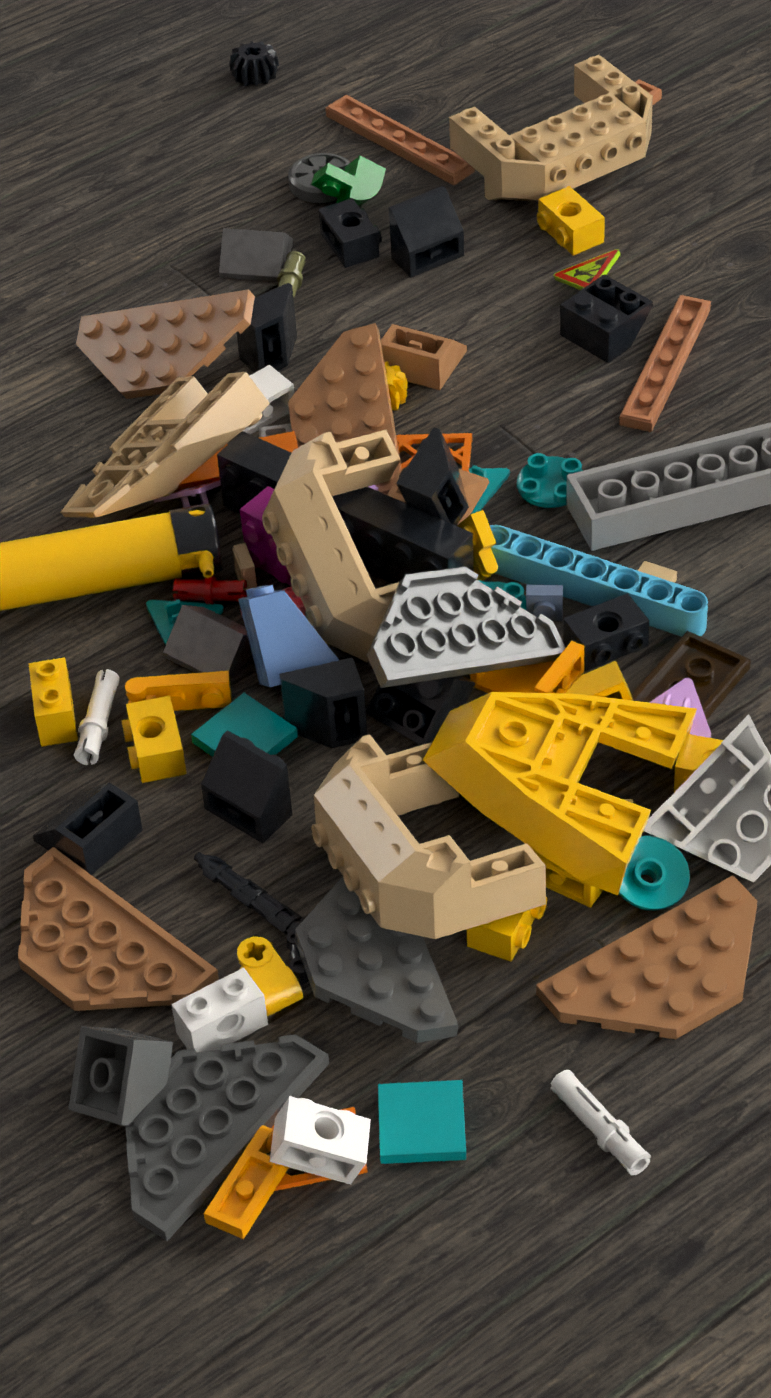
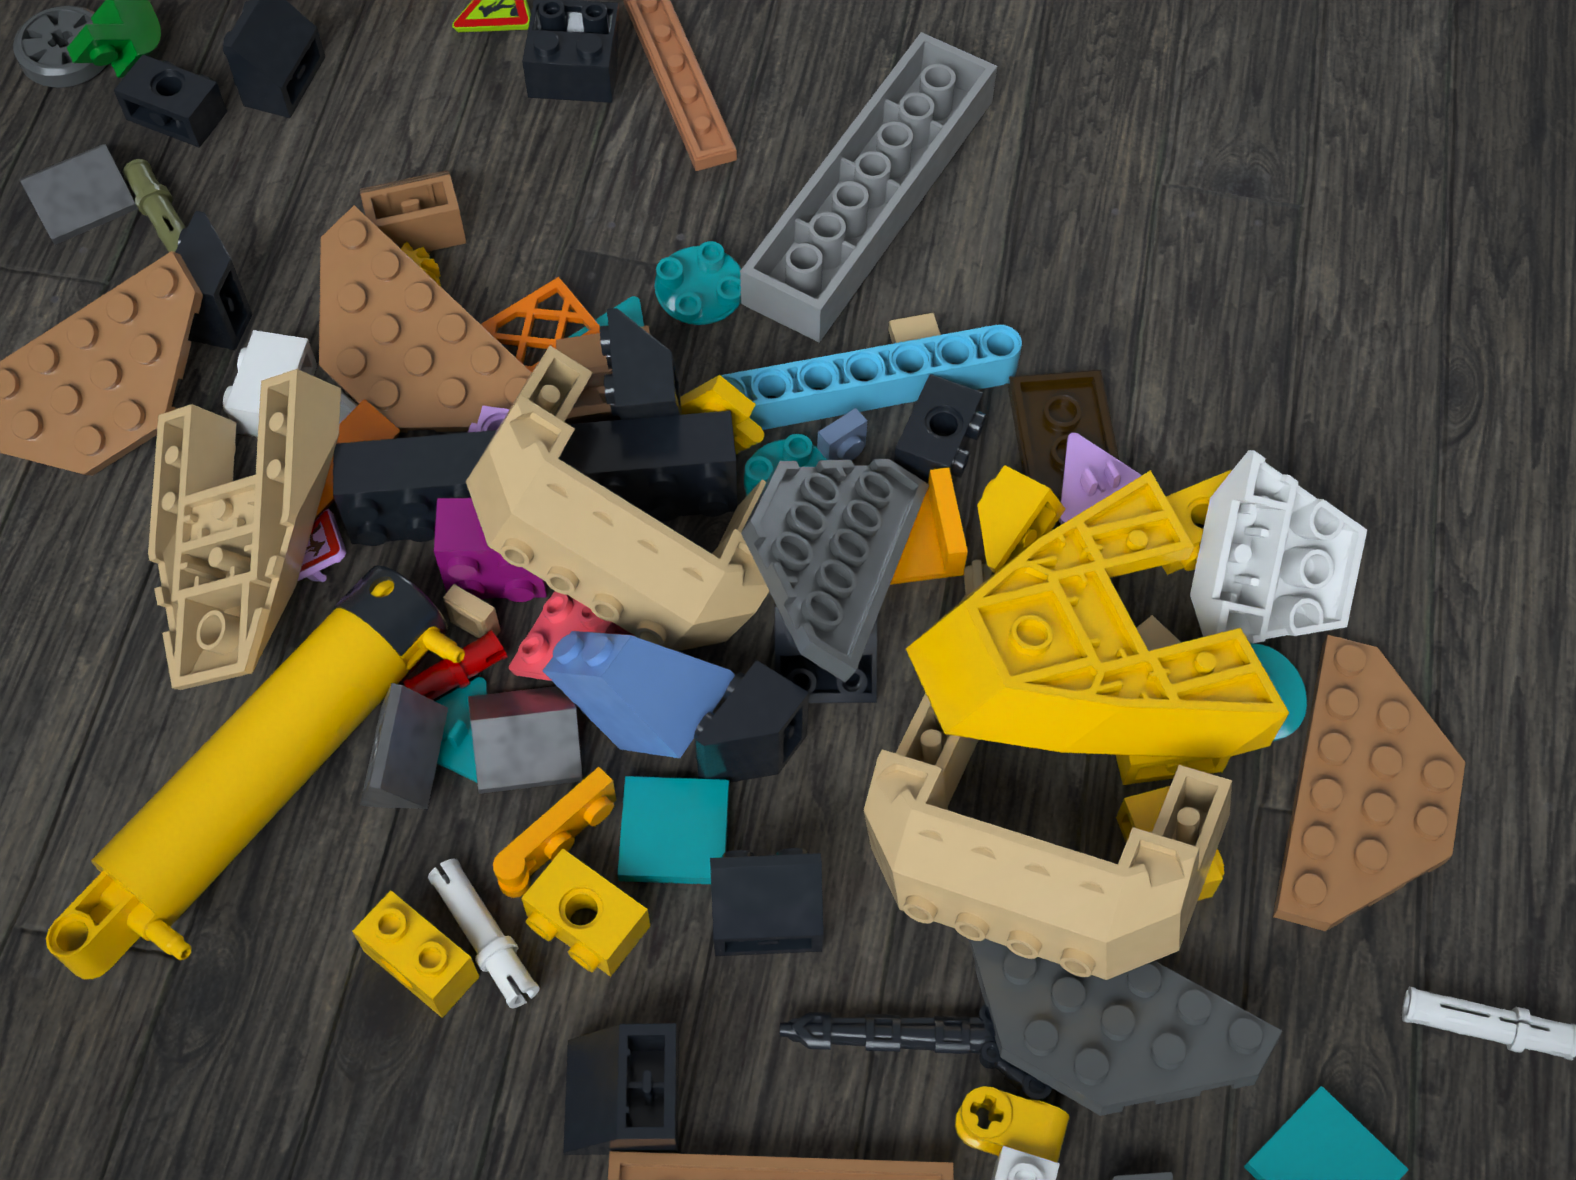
camera: 45 degrees left, 15 degrees up
none -> flat silver slope [360,683,448,809]

